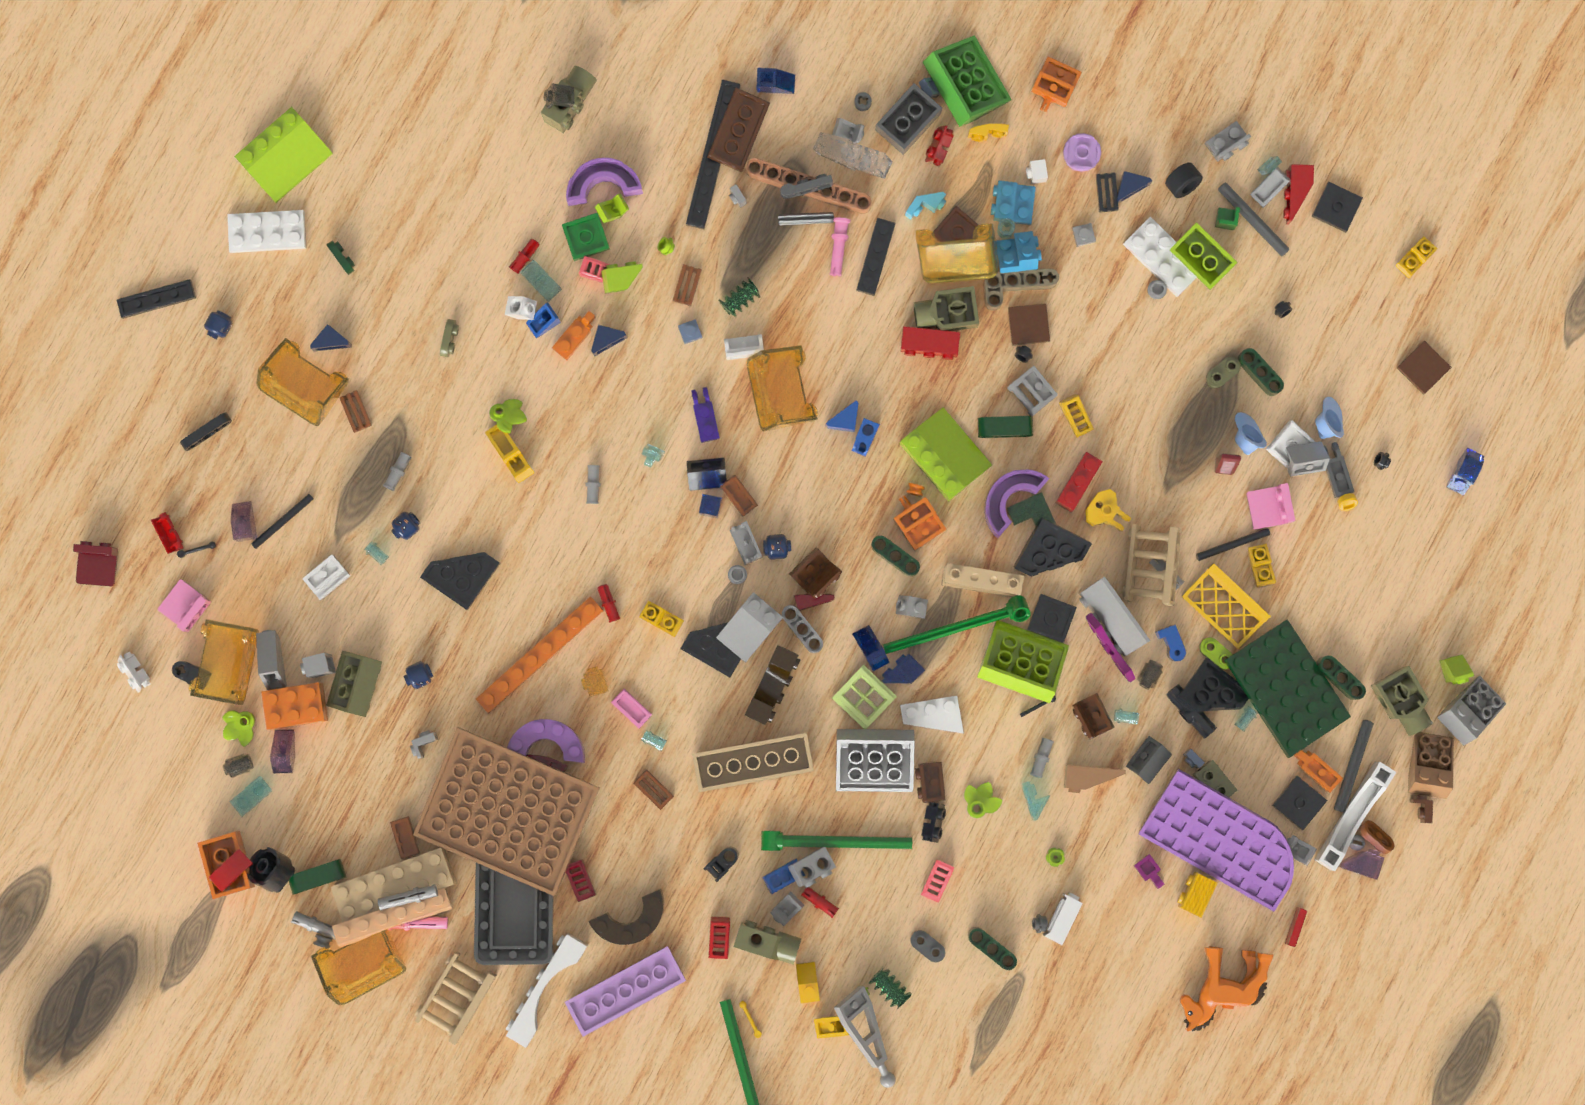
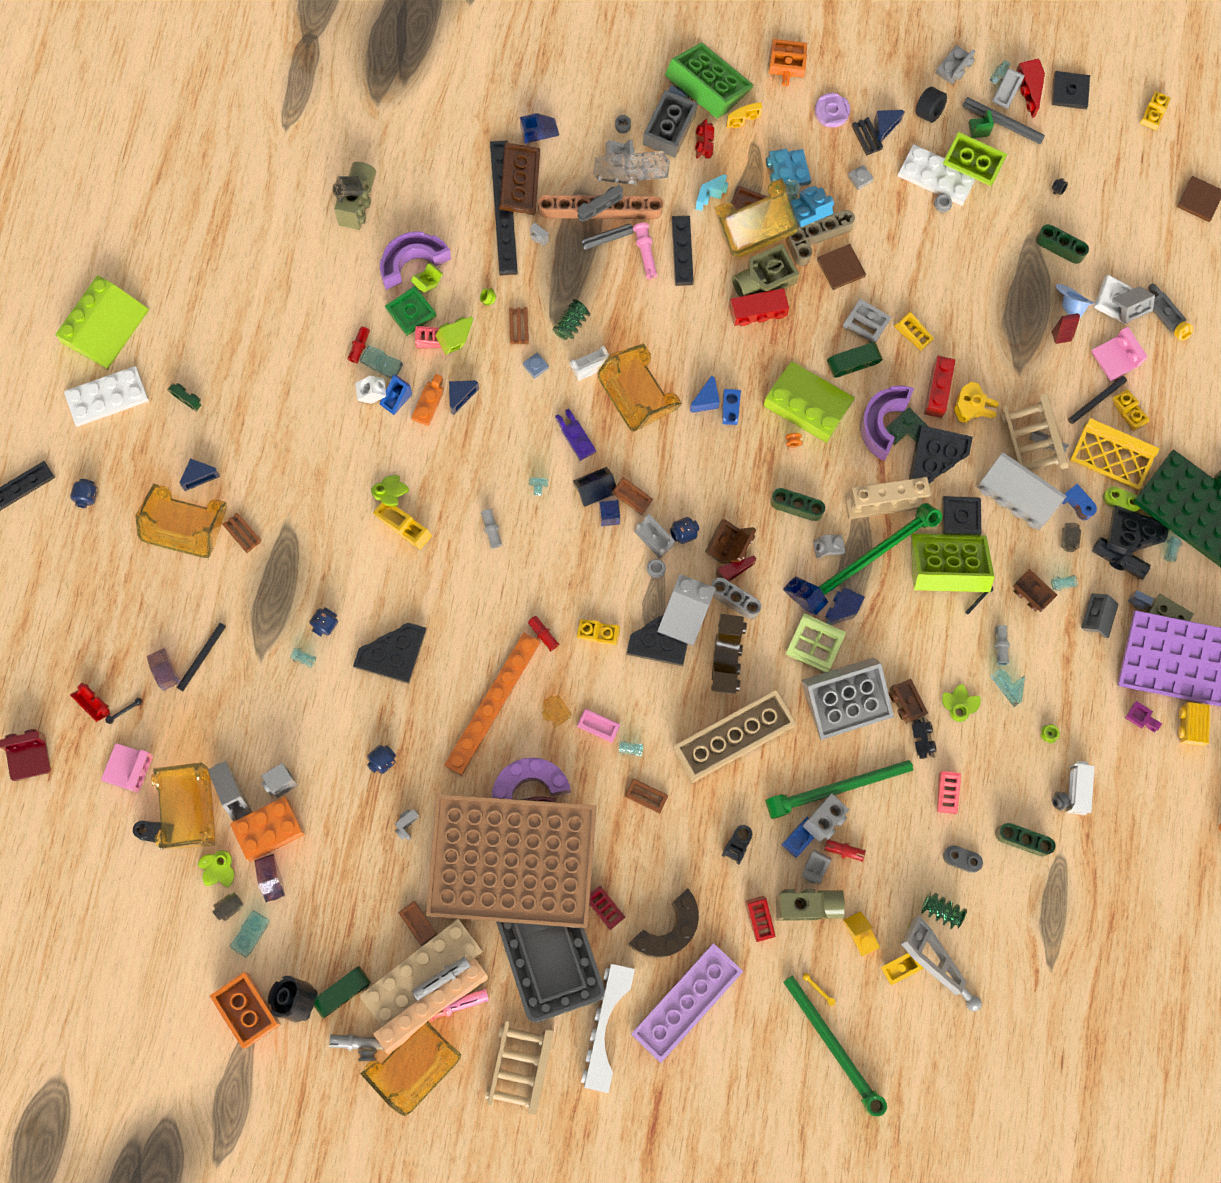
camera: 25 degrees left, 10 degrees down
white hinge [117,652,151,693] -> none
black beam [180,412,232,451] -> none
red slope [209,849,252,892] -> none
white plate [303,554,350,600] -> none
olive slope [326,650,382,717] -> none
light grey pin [383,452,412,491] -> none
olive plate [440,319,459,357] -> none
orange plate [893,495,947,551] -> none
white wing [900,696,964,734] -> none
black plate [1015,345,1033,363] -> none
white plate [1026,159,1048,184] -> none
medium nougat slope [1064,765,1126,793] -> none
magenta tile [1086,613,1136,683] -> none
olive plate [1206,357,1241,388] -> none
light blue piece [1315,397,1344,439] -> none
black plate [1374,452,1391,470] -> none

